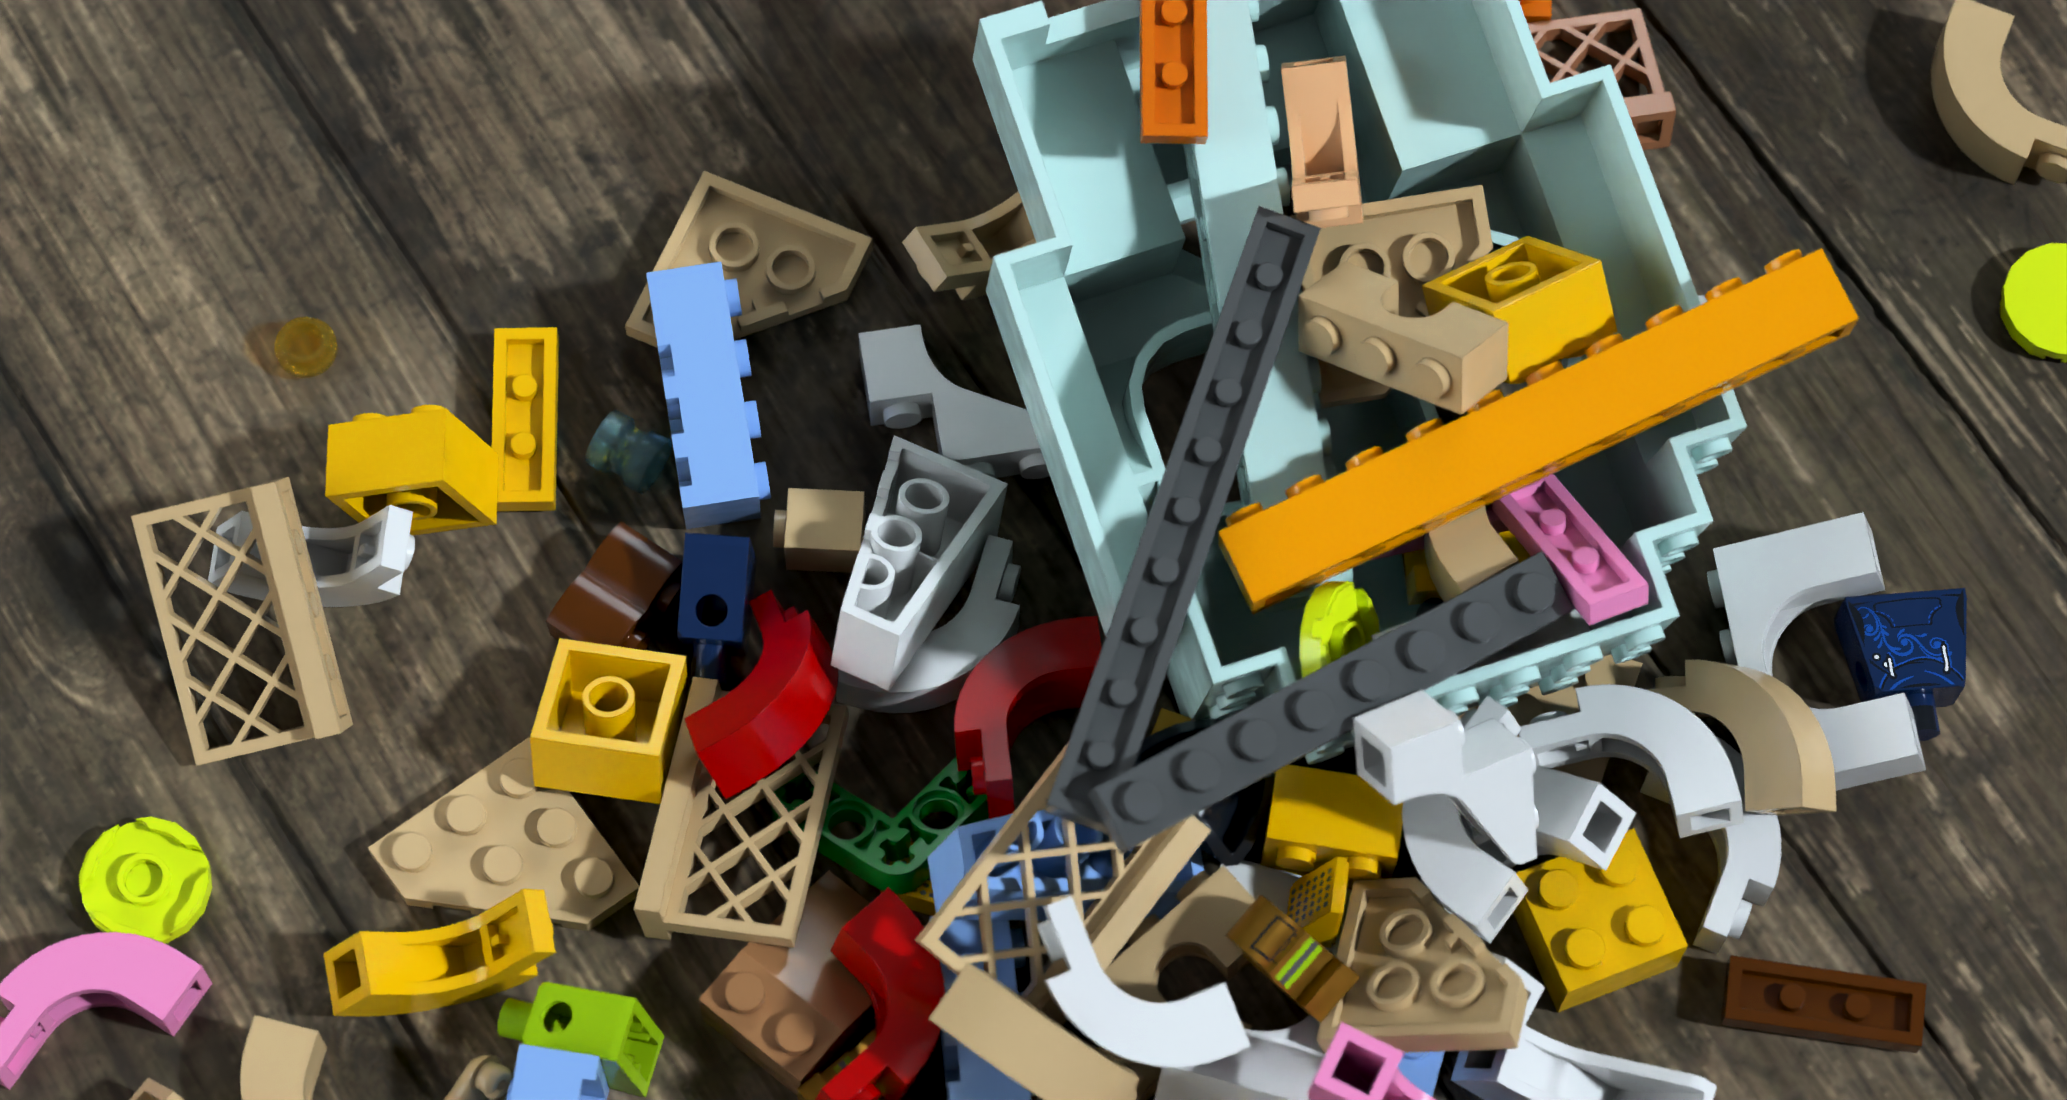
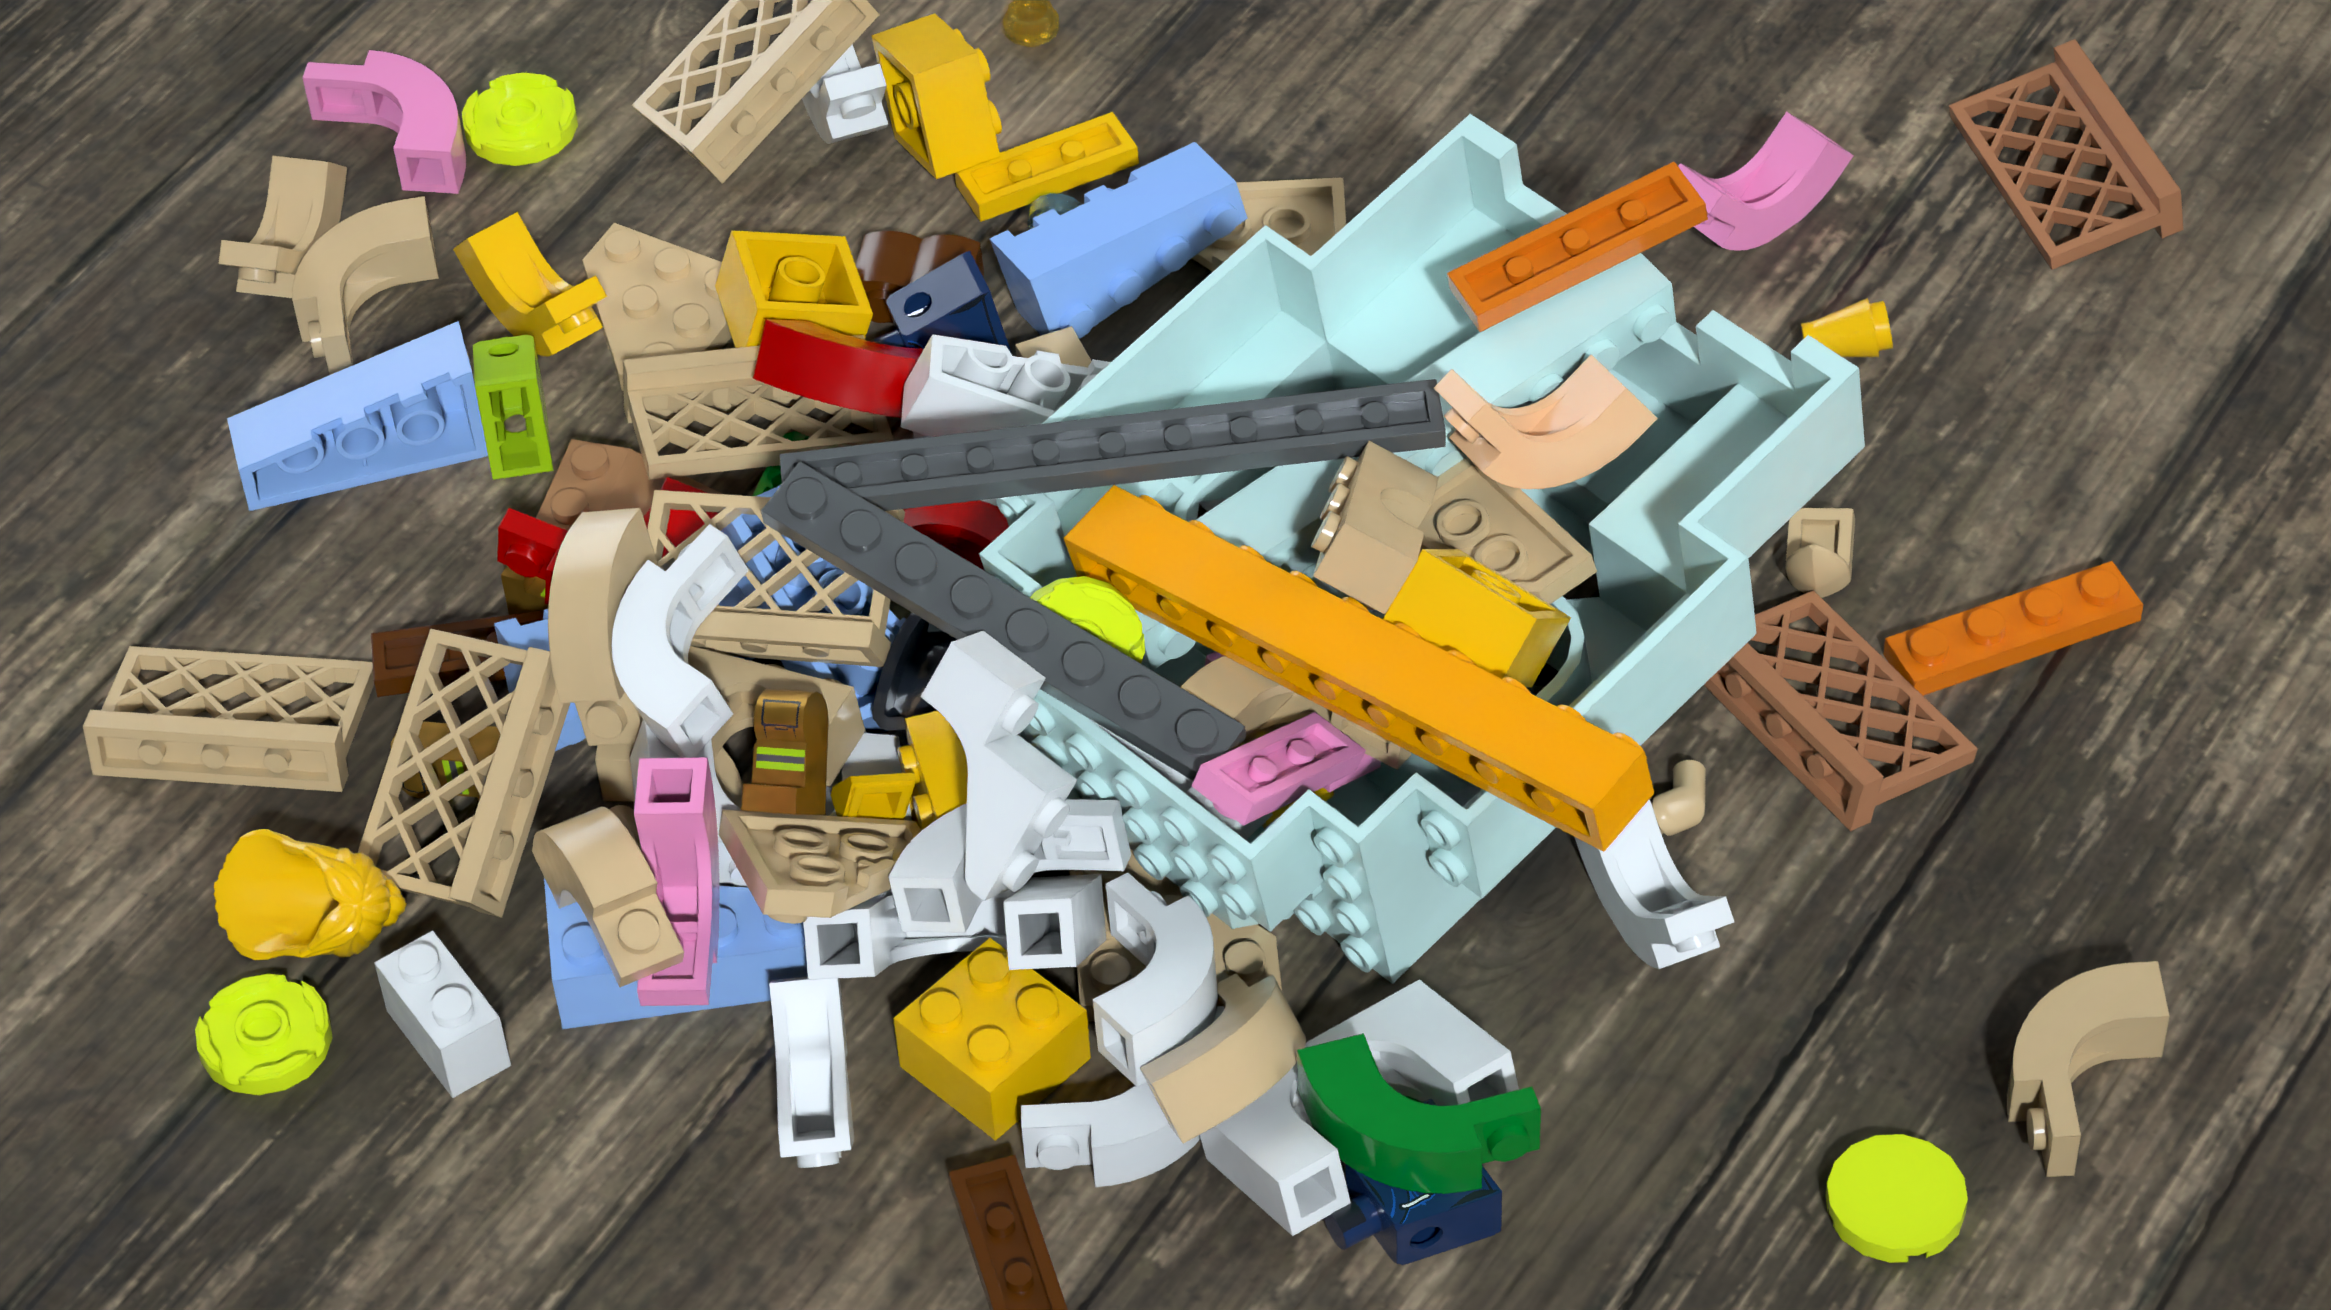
camera: 70 degrees right, 20 degrees down
none -> green arch [1297,1033,1541,1194]

